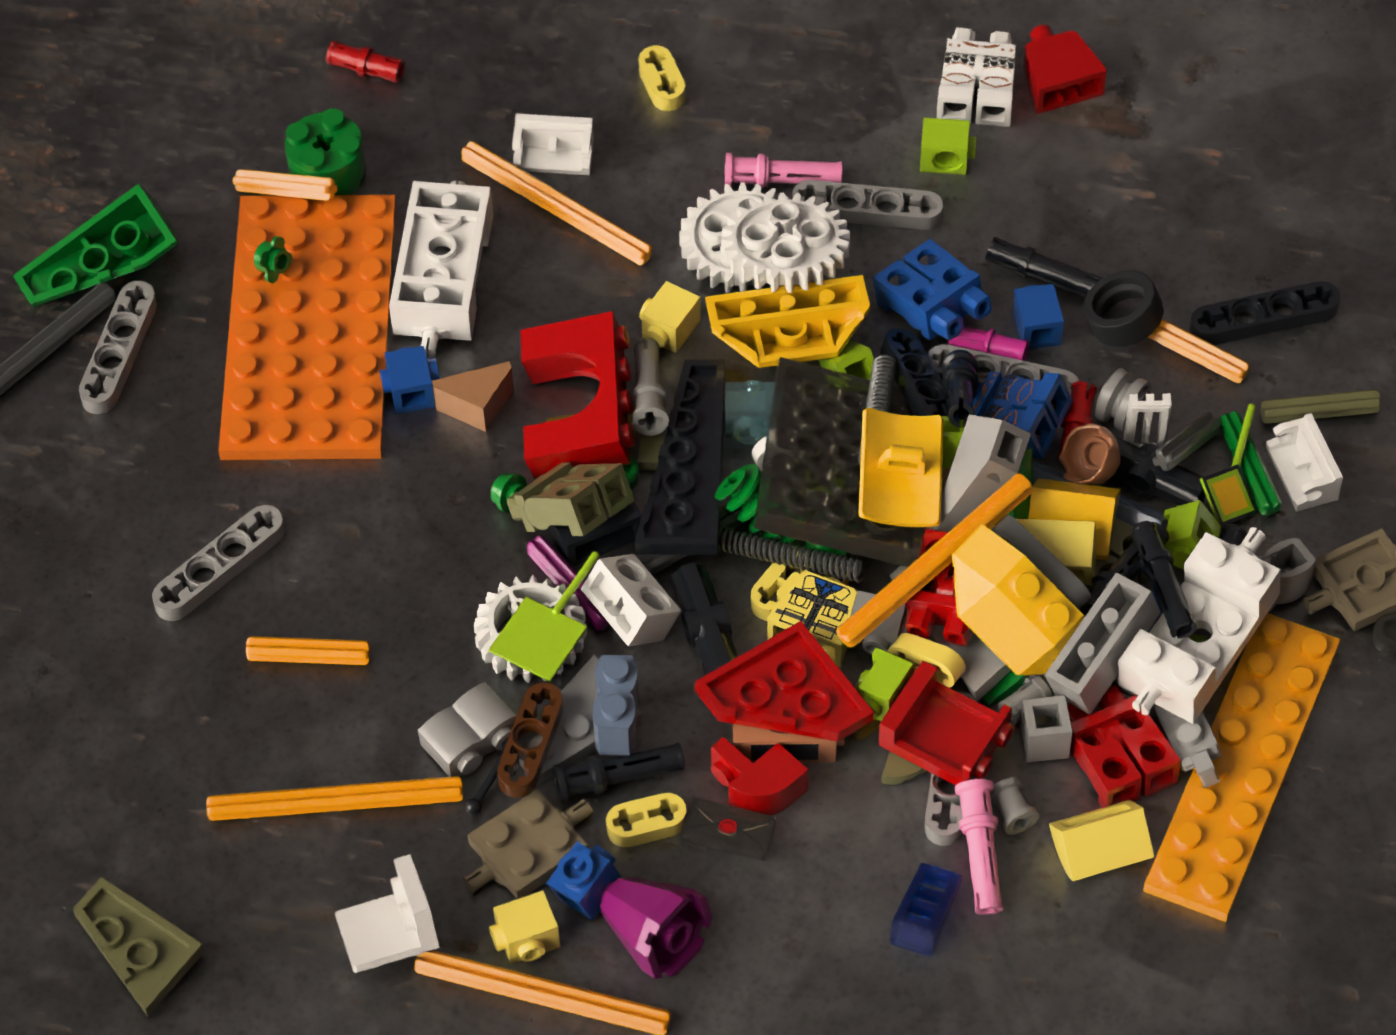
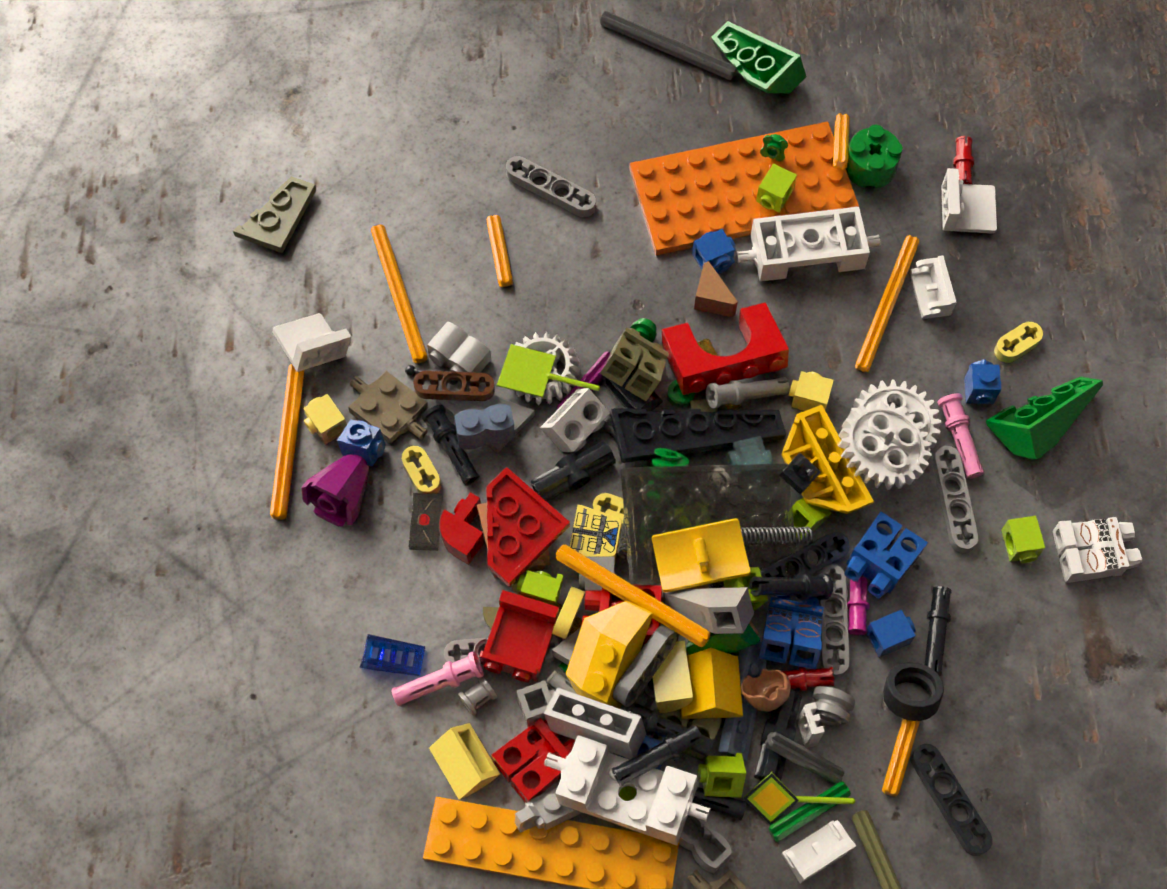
camera: 75 degrees right, 10 degrees up
light grey beam [79,281,157,414] -> none
red torso [1023,24,1107,114] -> none
none -> lime brick [756,164,797,213]
none -> black tile [779,453,821,494]
none -> white bracket [941,168,997,233]
none -> blue brick [964,359,1001,404]
none -> green wedge [986,377,1103,460]

